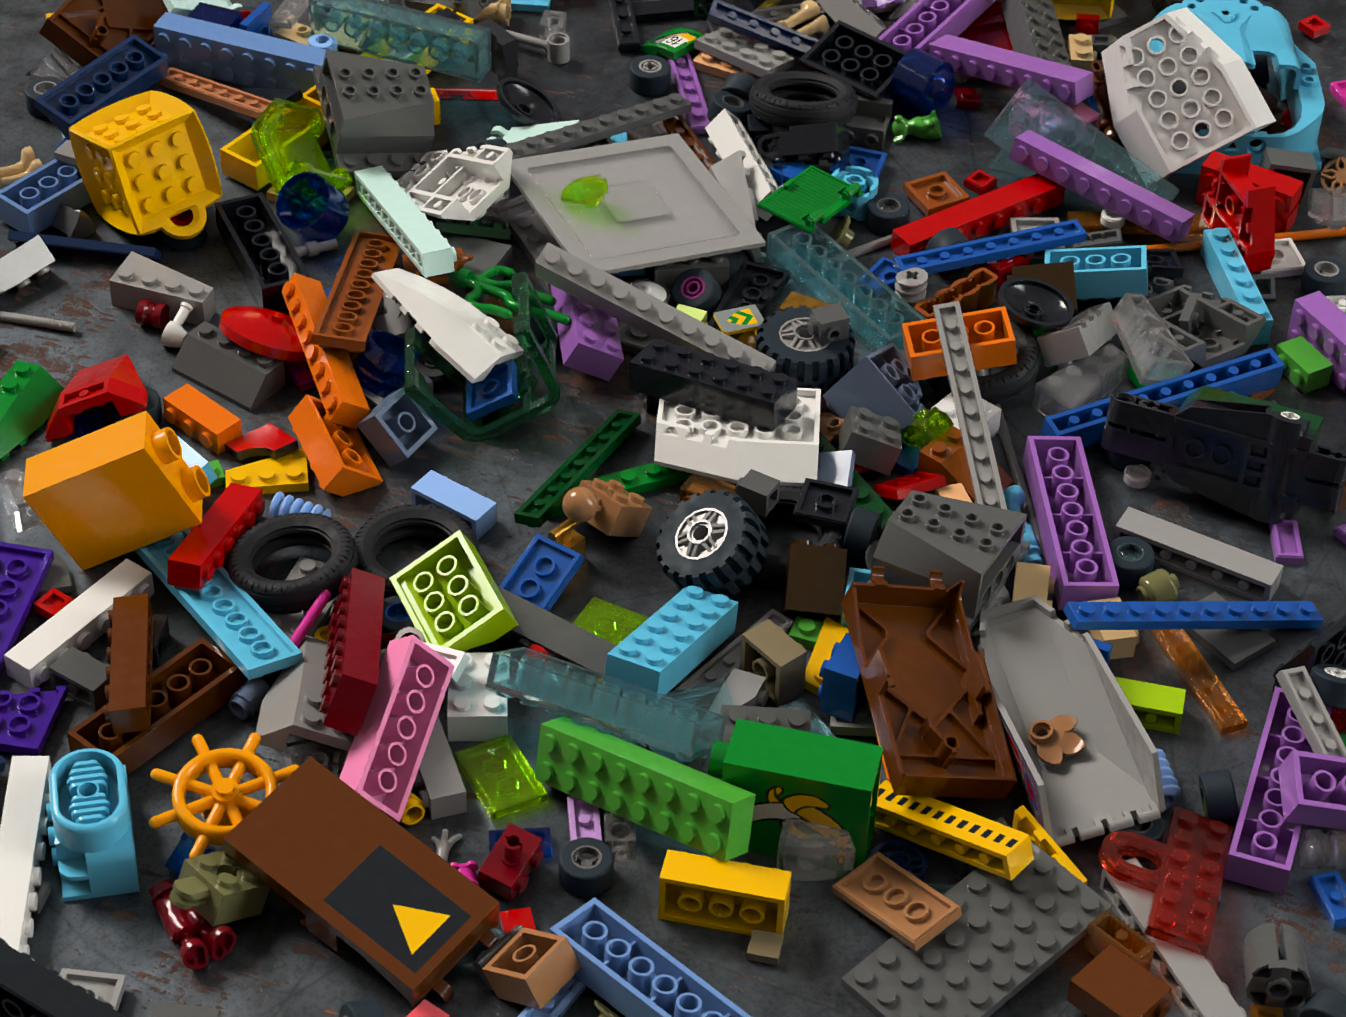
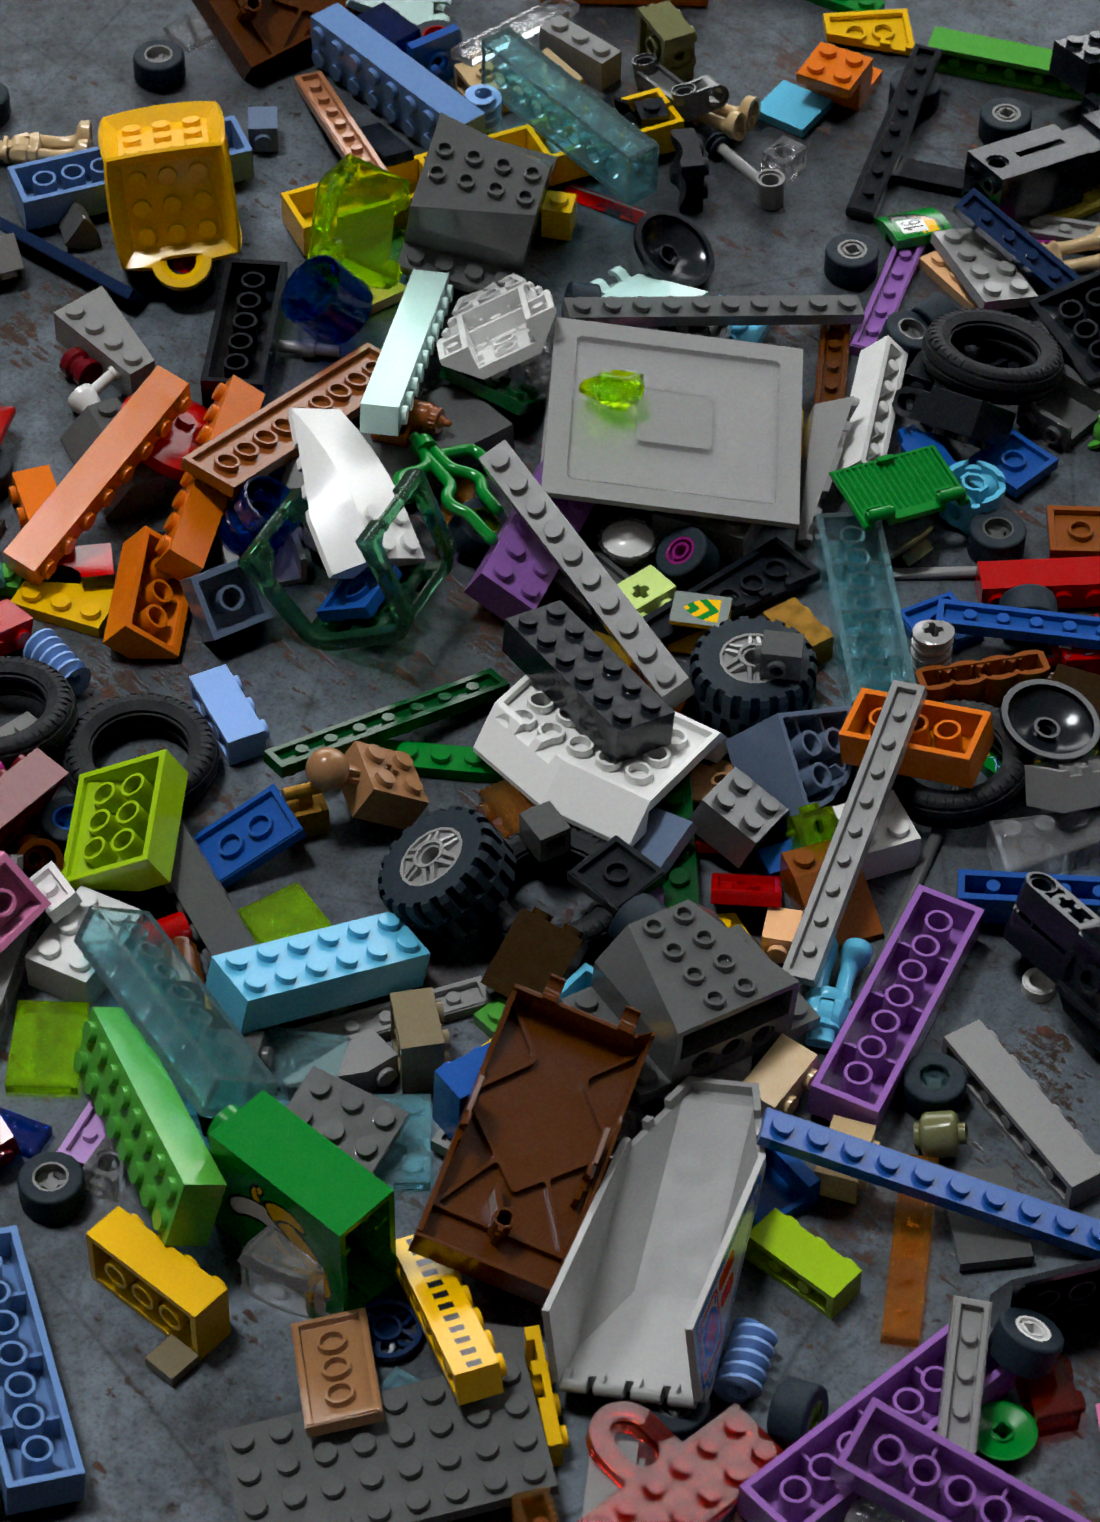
camera: 30 degrees right, 5 degrees up
dark blue arch [34,34,169,140] -> none
medium nougat plate [1027,715,1086,766] -> none
none -> orange brick [3,365,192,586]

